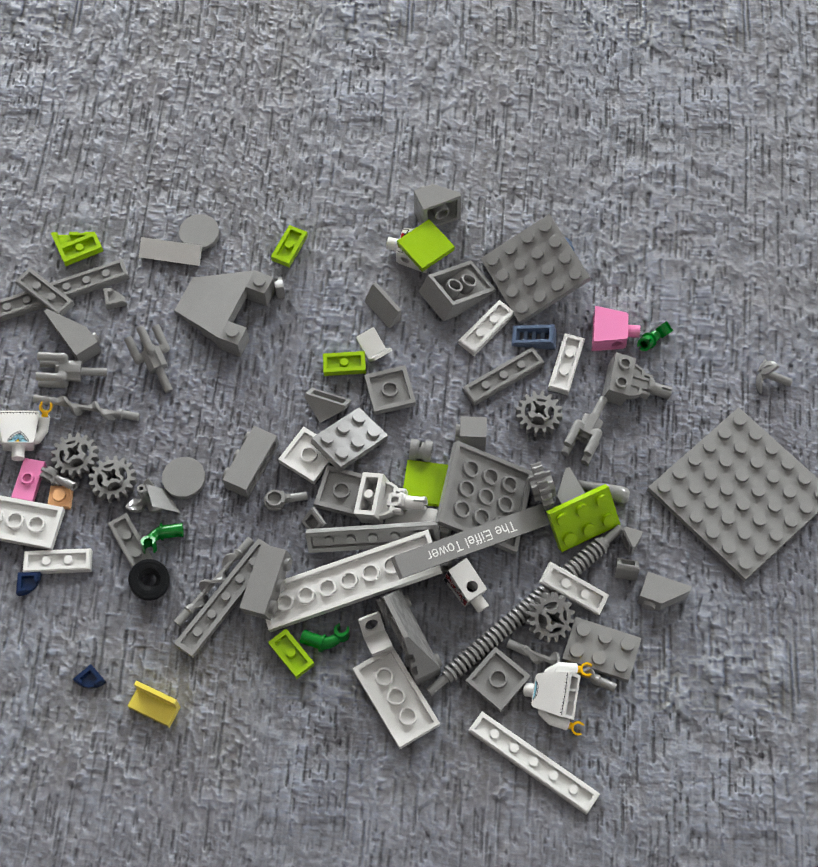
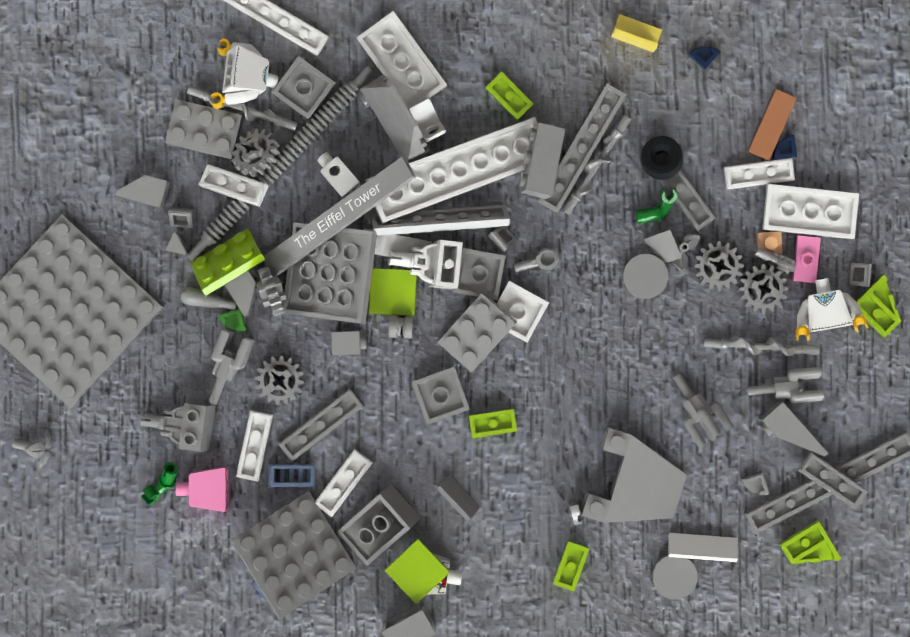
camera: 175 degrees right, 25 degrees up
light grey brick [222,426,279,498] -> none
green piece [300,623,350,652] -> none
light grey slope [305,388,351,423] -> none
white bracket [356,327,392,362] -> none
none -> bright green tile [218,309,247,331]
none -> nougat tile [747,89,797,161]

